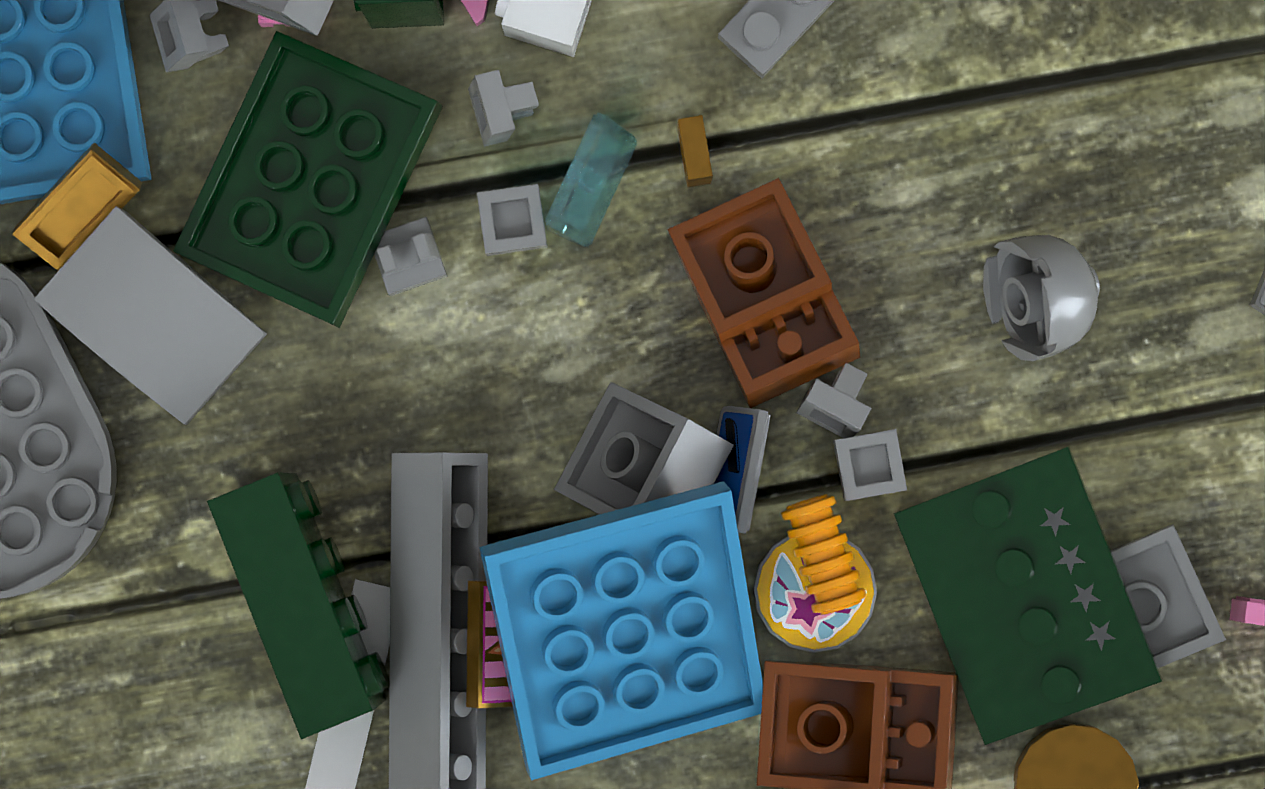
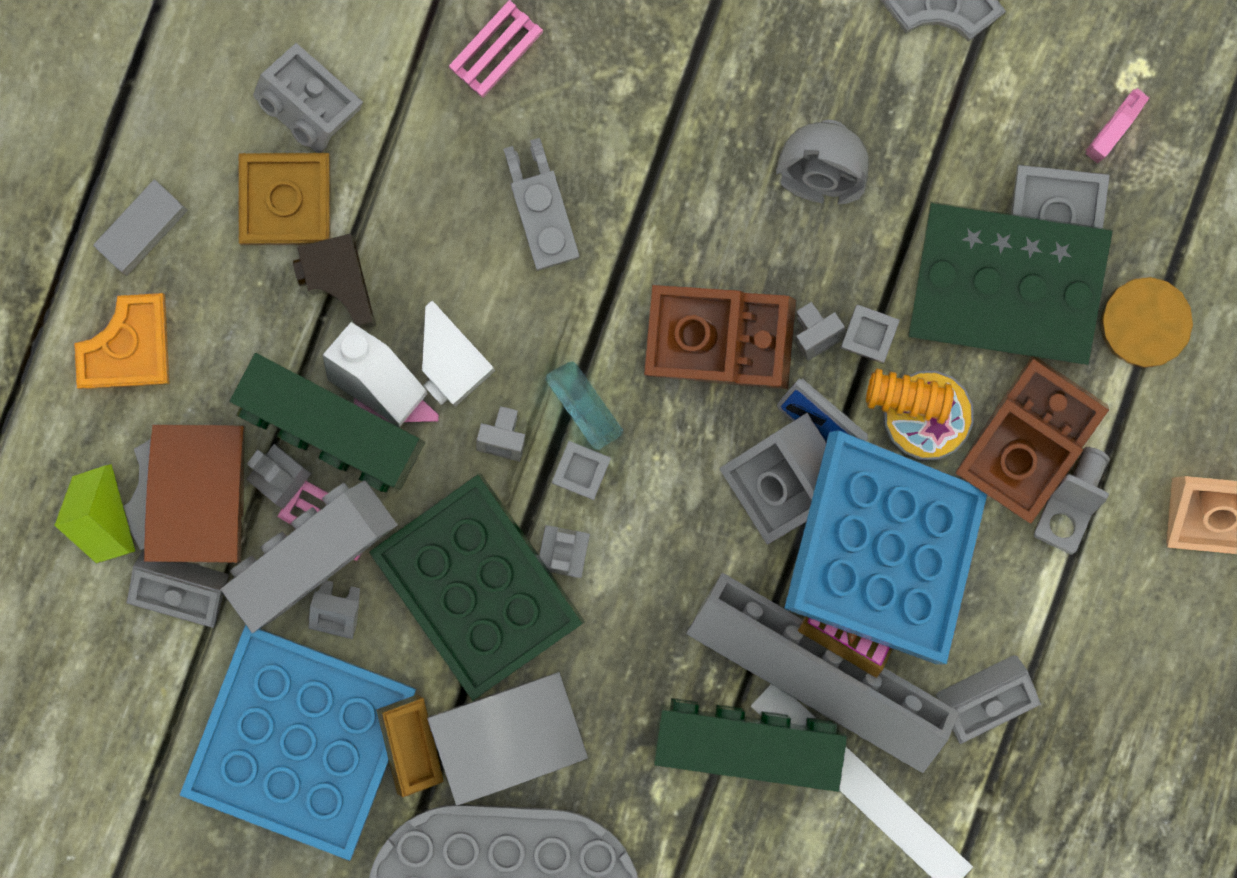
camera: 70 degrees left, 0 degrees up
pearl gold tile [677,115,713,188] -> none

